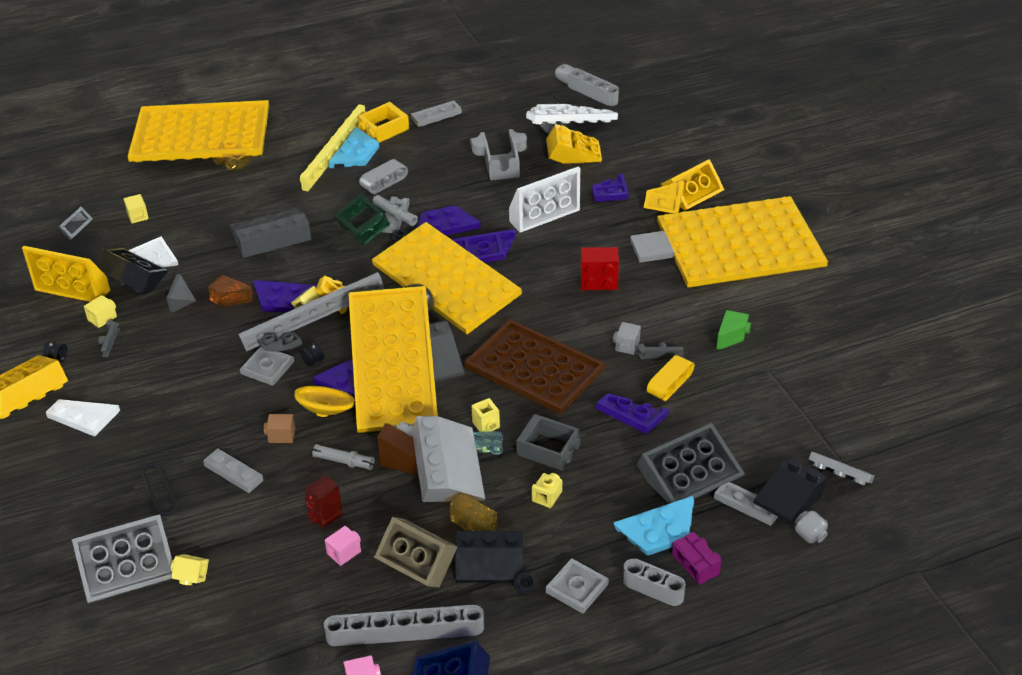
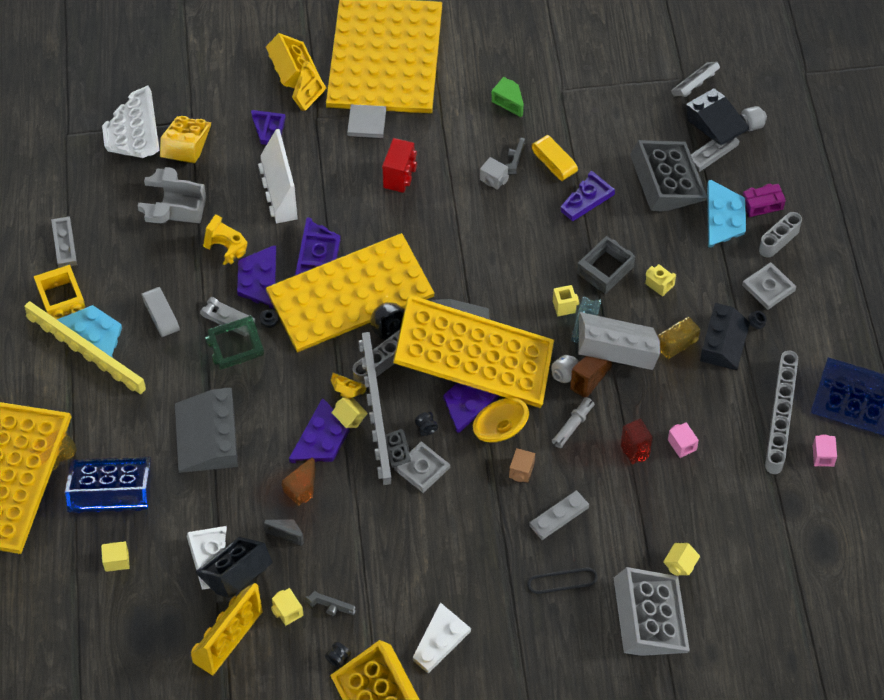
camera: 75 degrees left, 15 degrees up
dark grey slope [58,207,93,240] -> none
light grey pin [372,195,418,226] -> none
dark tan brick [374,517,458,587] -> none
reddish brown plate [464,319,605,415] -> none
light grey piece [555,64,619,106] -> none
none -> clear blue slope [65,457,151,513]
none -> yellow tile [203,214,248,265]

